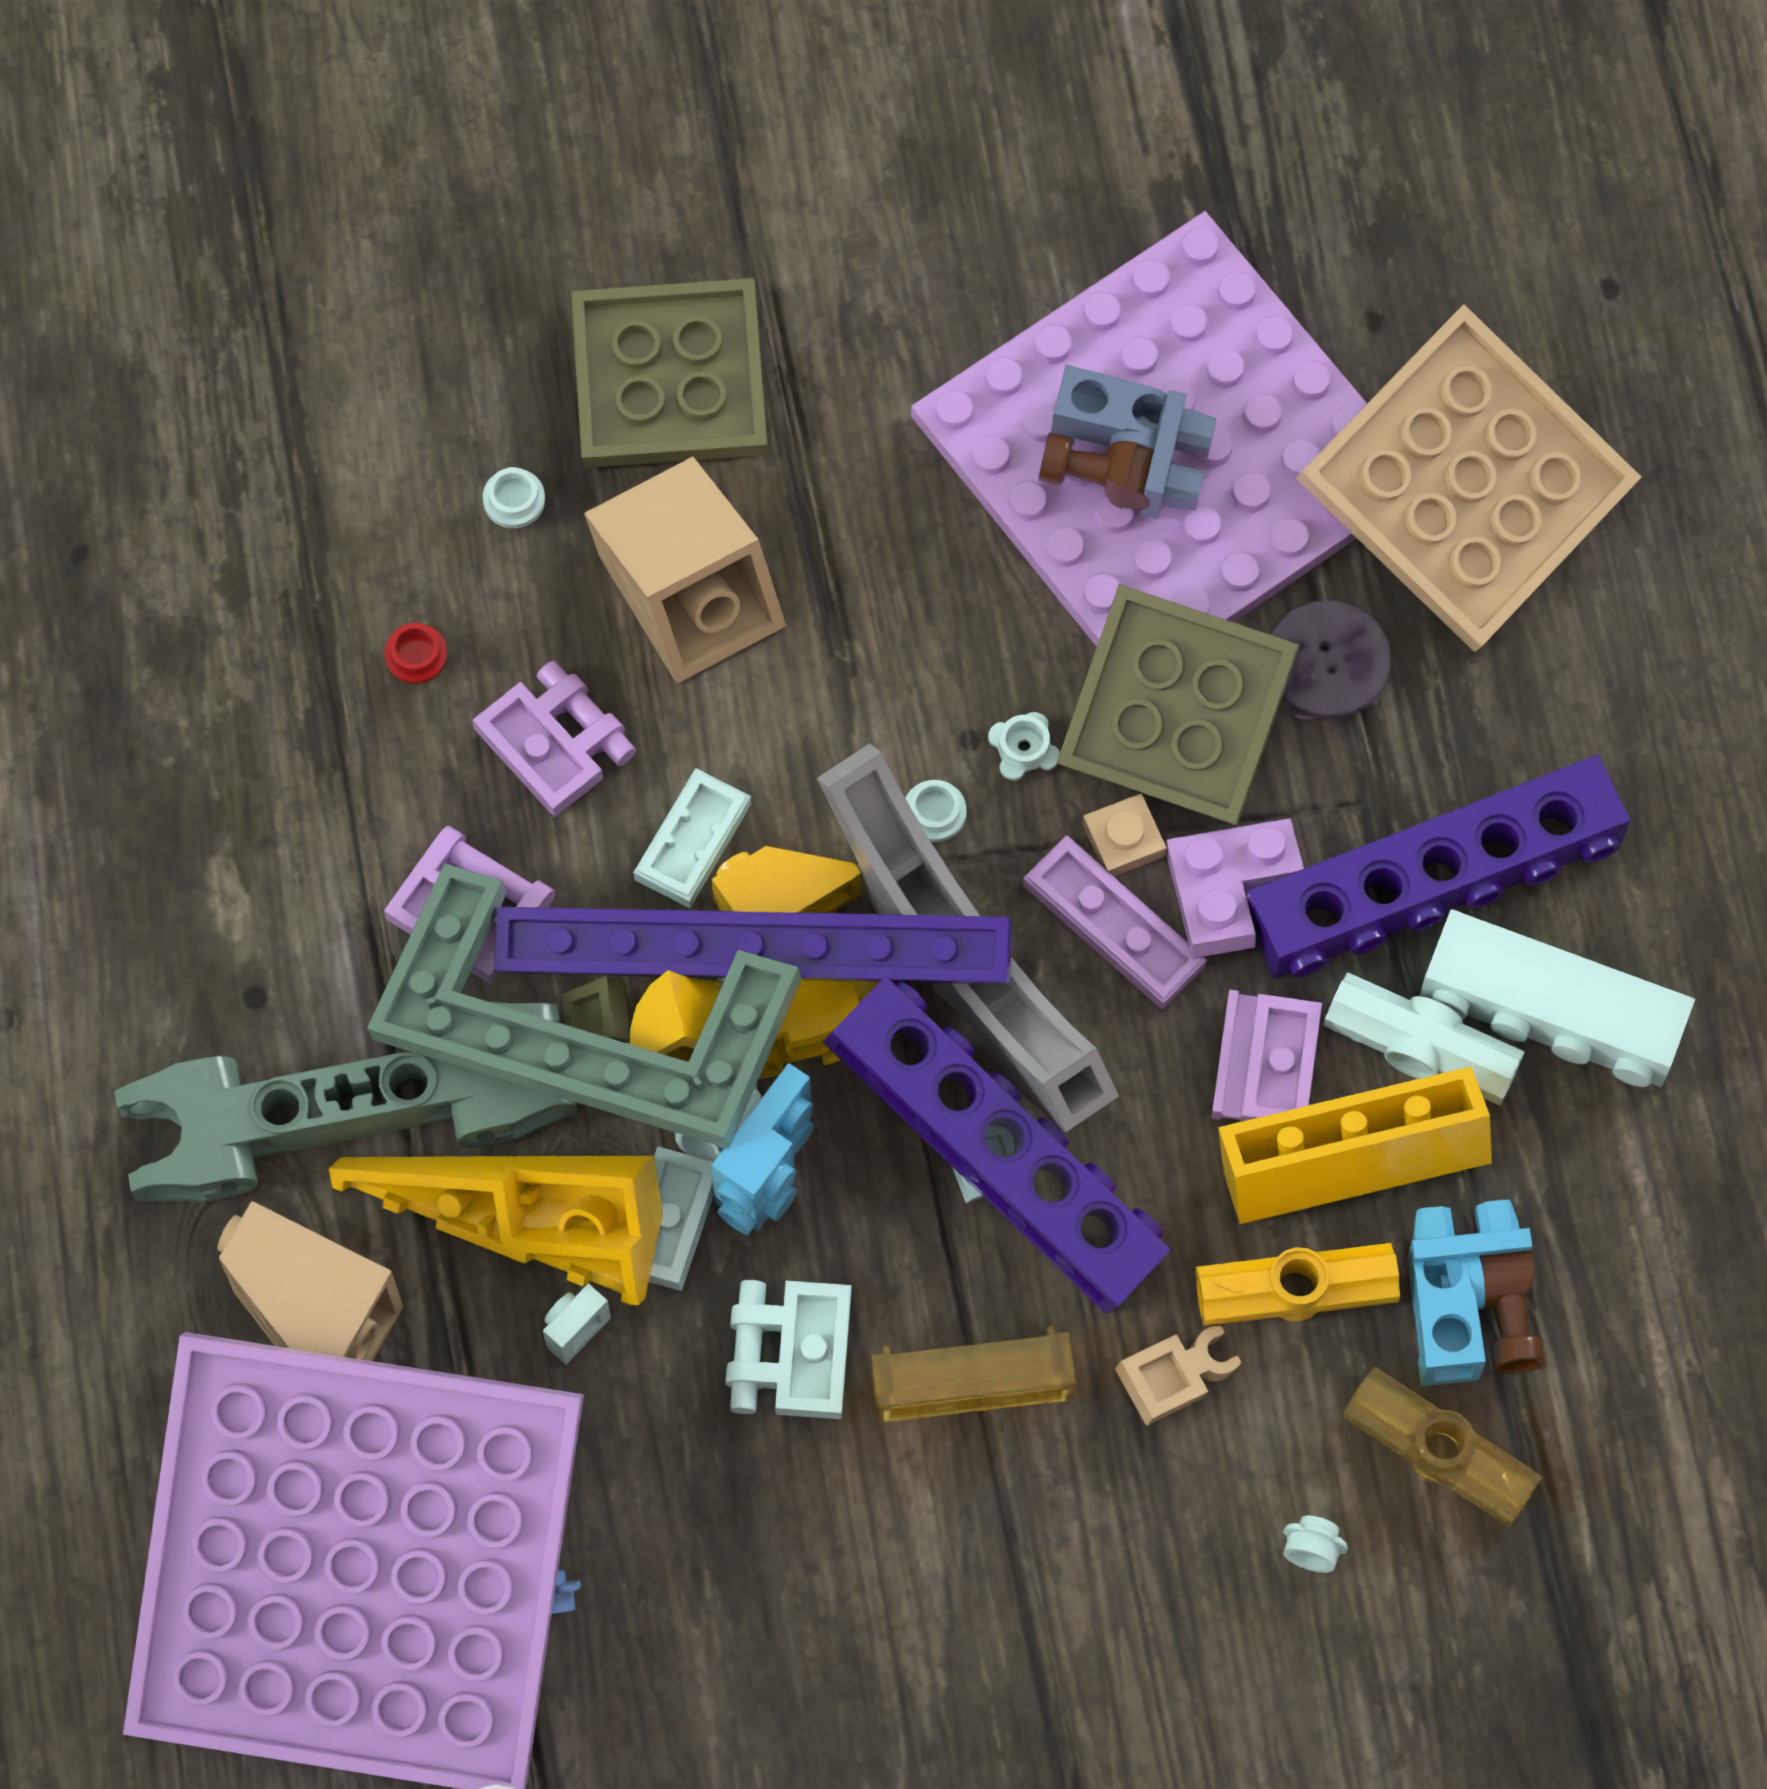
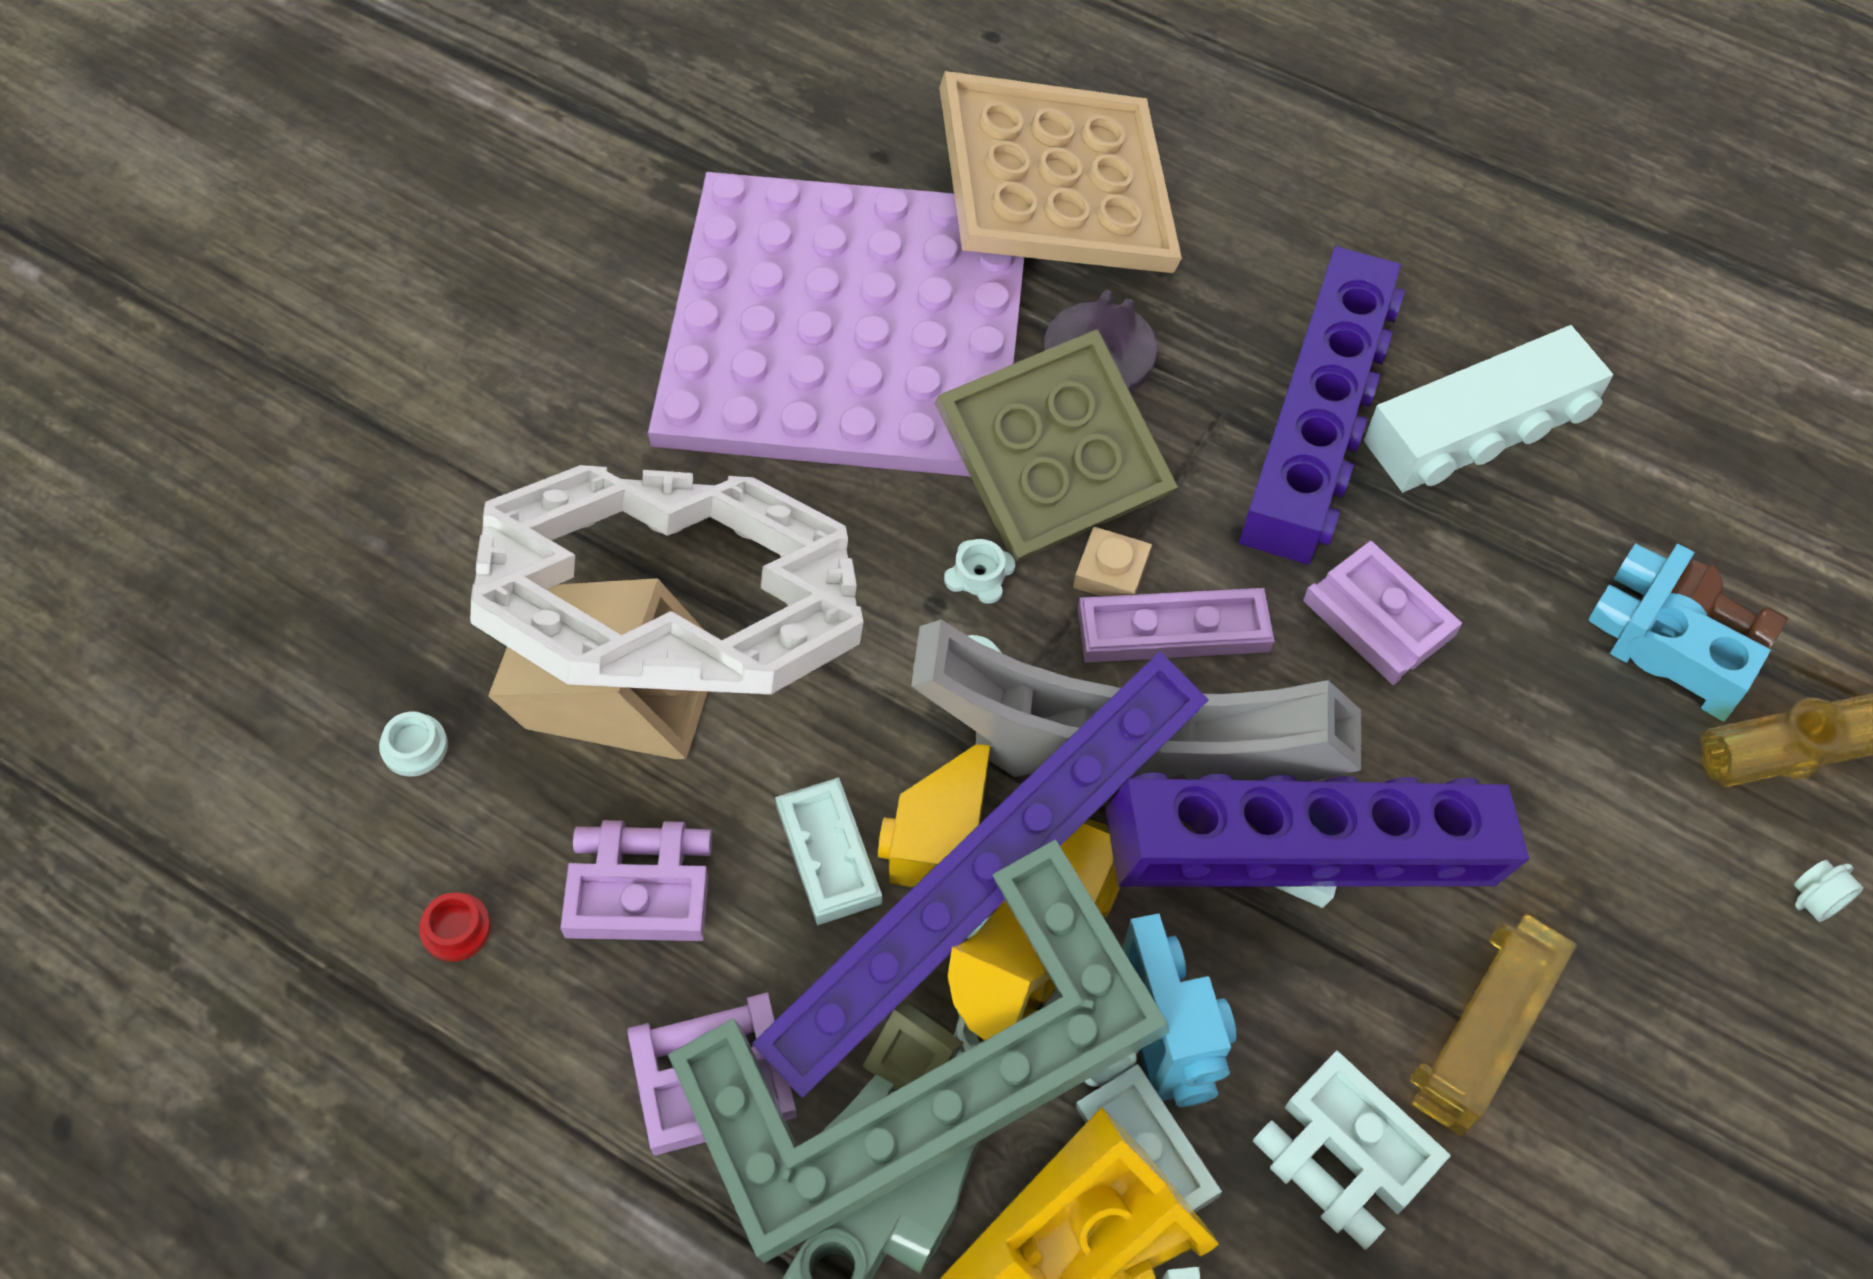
camera: 50 degrees left, 10 degrees down
olive plate [571,278,768,468] -> none
sand blue hips [1038,364,1217,519] -> none
tan plate [1115,1326,1241,1426] -> none
lavender plate [1166,818,1304,958] -> none
yellow piece [1195,1243,1400,1326] -> none
yellow brick [1218,1066,1492,1224] -> none
light aqua piece [1323,972,1524,1106] -> none
none -> white plate [470,465,863,694]

